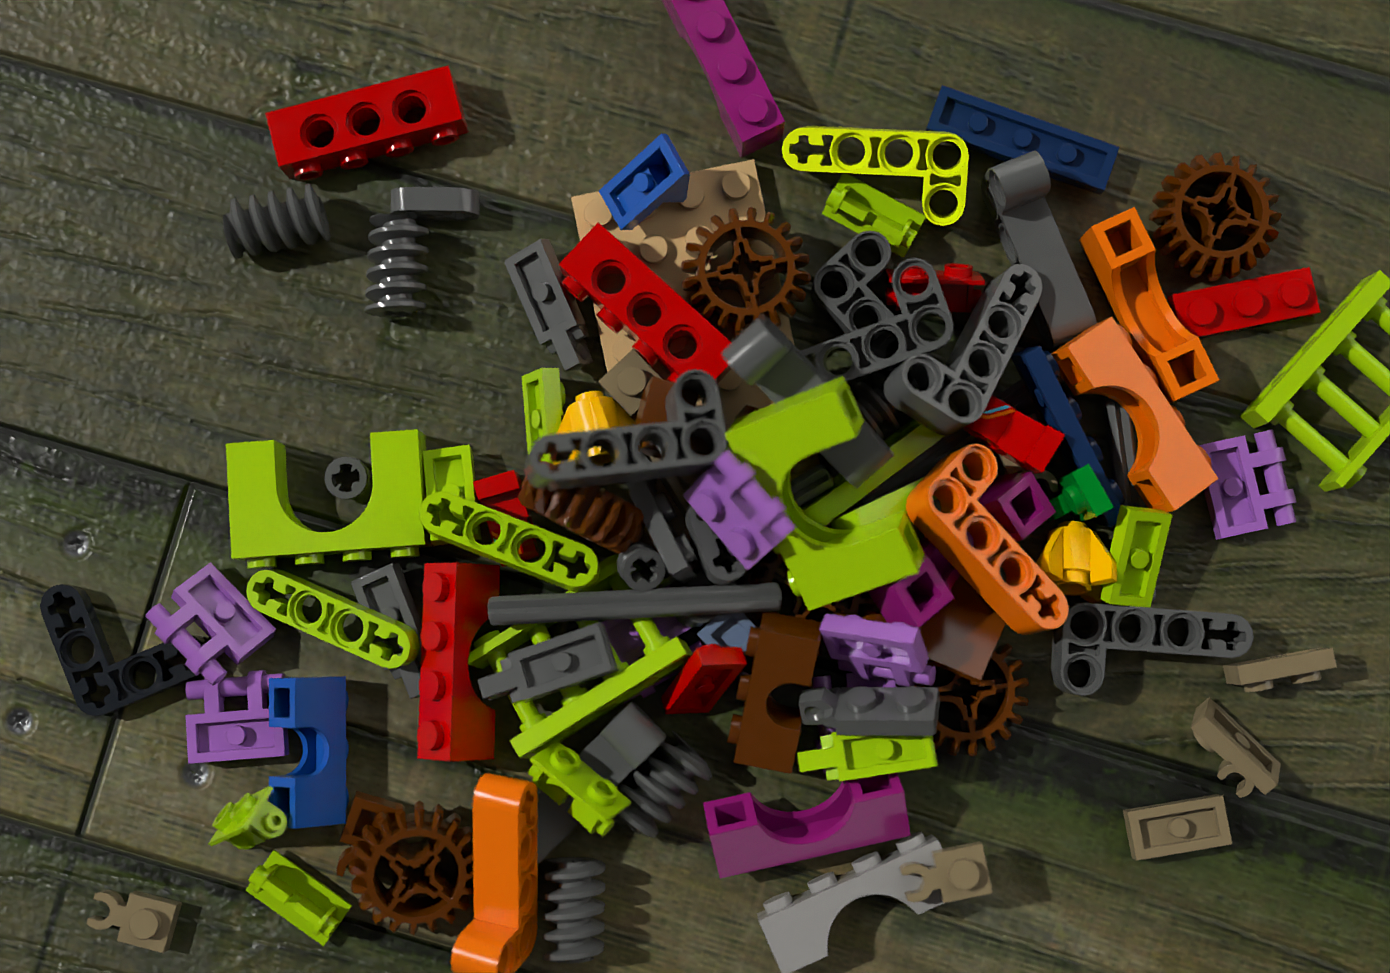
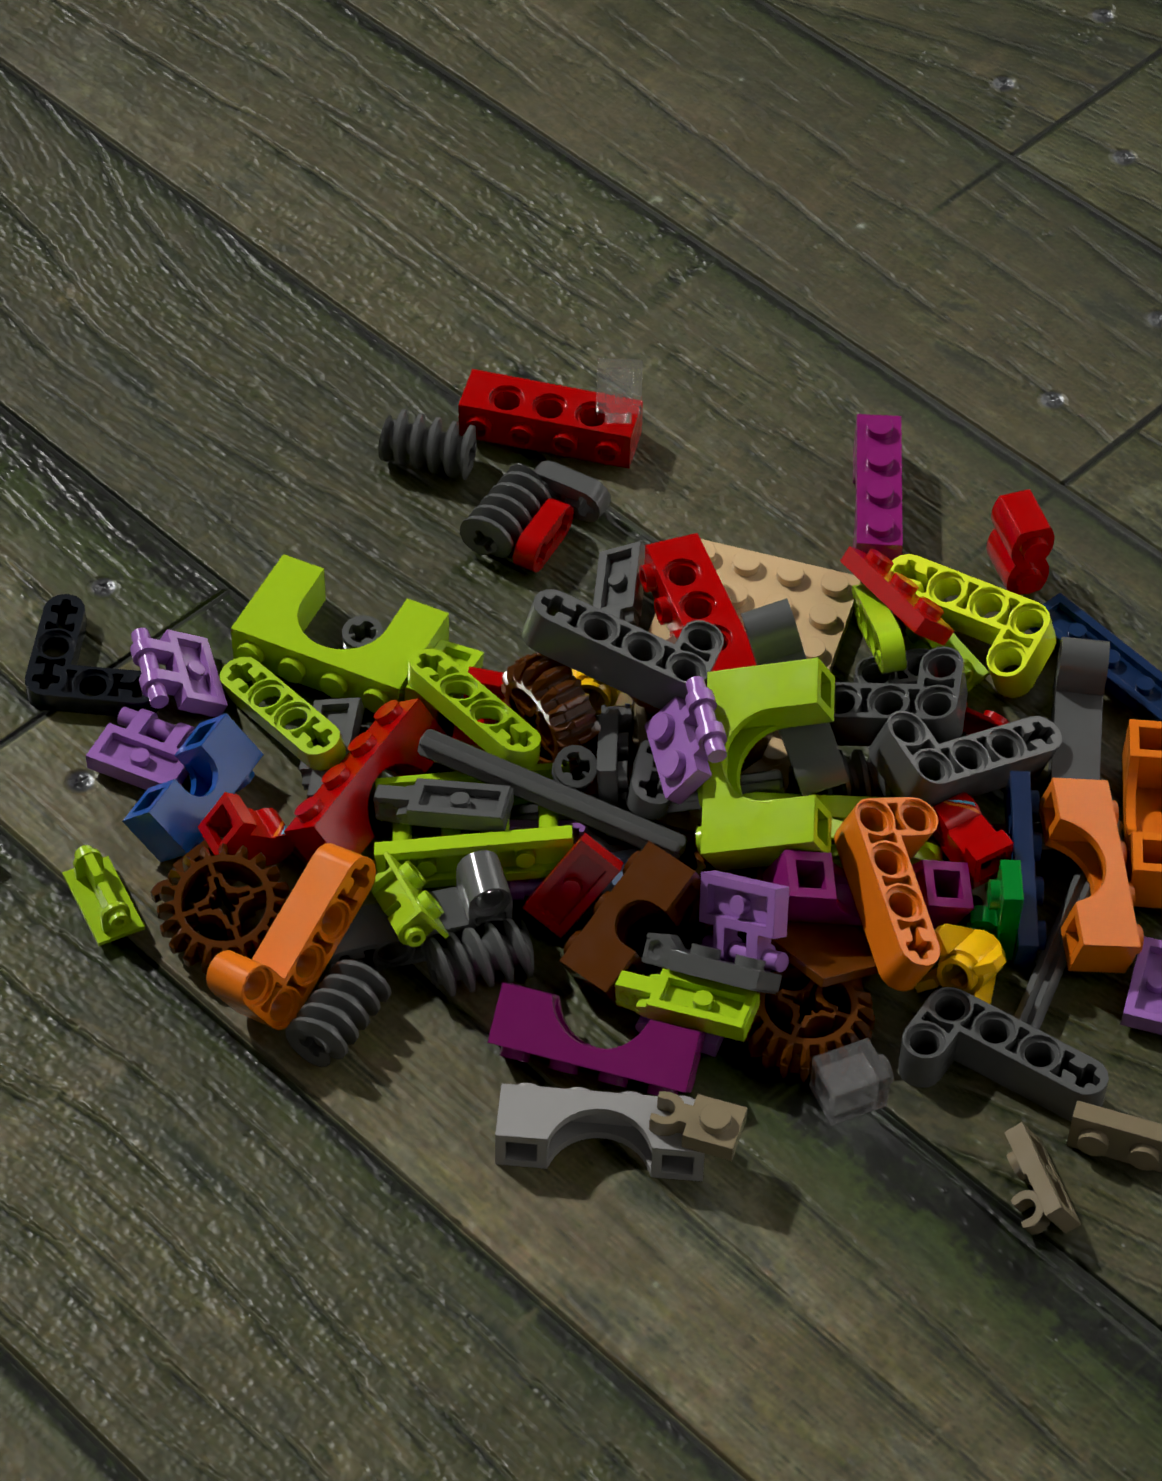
camera: 25 degrees right, 35 degrees down
lime hinge [208,786,287,850] -> none
blue slope [599,134,690,230] -> none
reddish brown gear [681,207,811,337] -> none
lime plate [1100,505,1172,608] -> none
dark tan plate [1123,794,1232,861] -> none
none -> red leg [198,792,295,865]
none -> red beam [513,498,574,573]
none -> clear bracket [596,358,643,424]
none -> clear brick [809,1038,894,1126]
none -> red plate [840,546,955,646]
none -> lime beam [852,584,907,674]
none -> red brick [986,489,1055,595]

